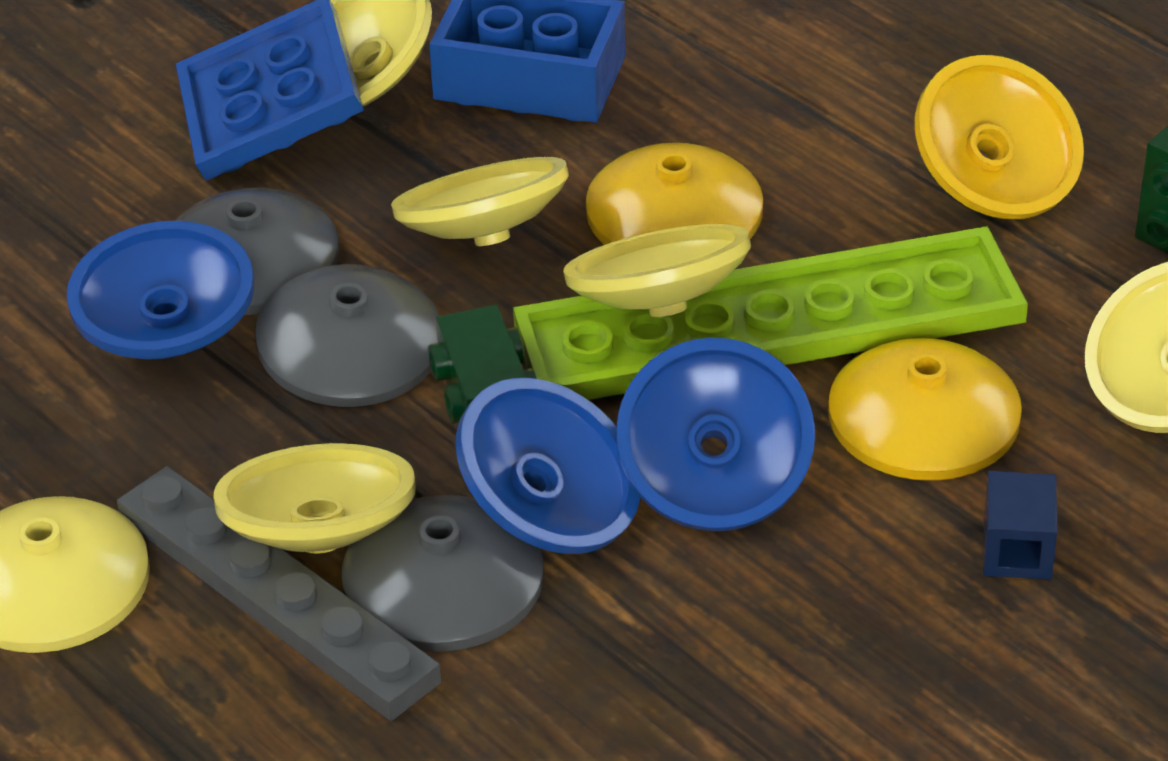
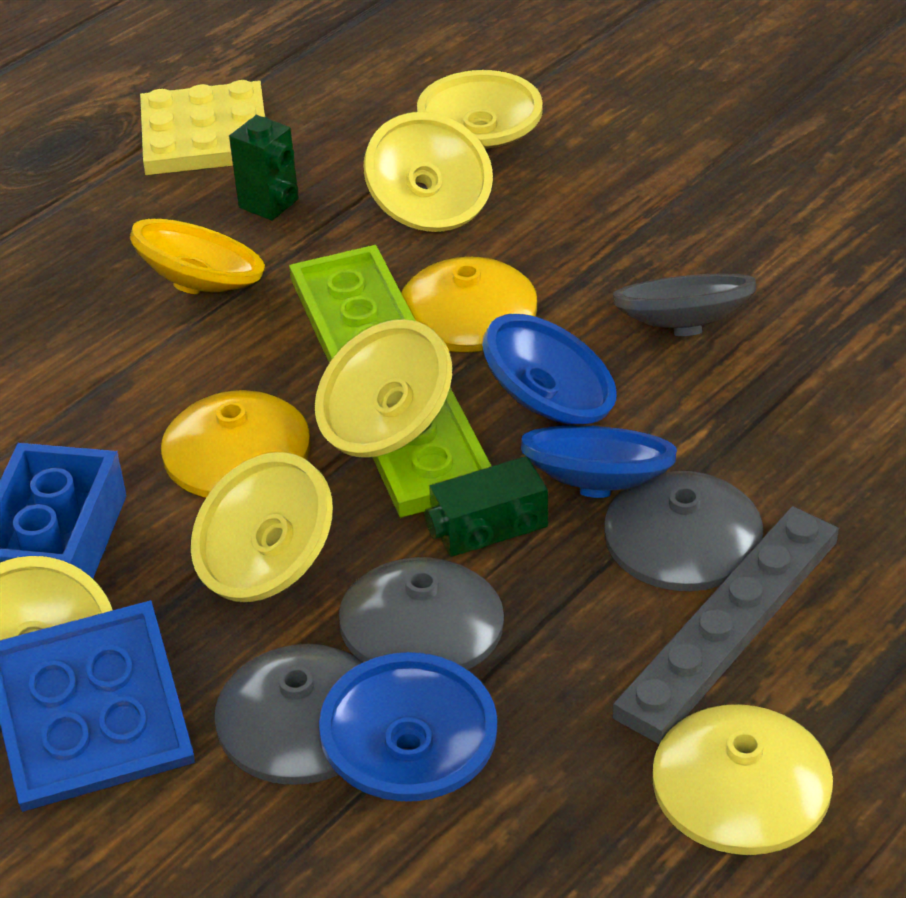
camera: 95 degrees left, 0 degrees up
light yellow dish [214,443,416,554] -> none
dark blue brick [983,471,1057,580] -> none
none -> dark grey dish [613,274,756,336]

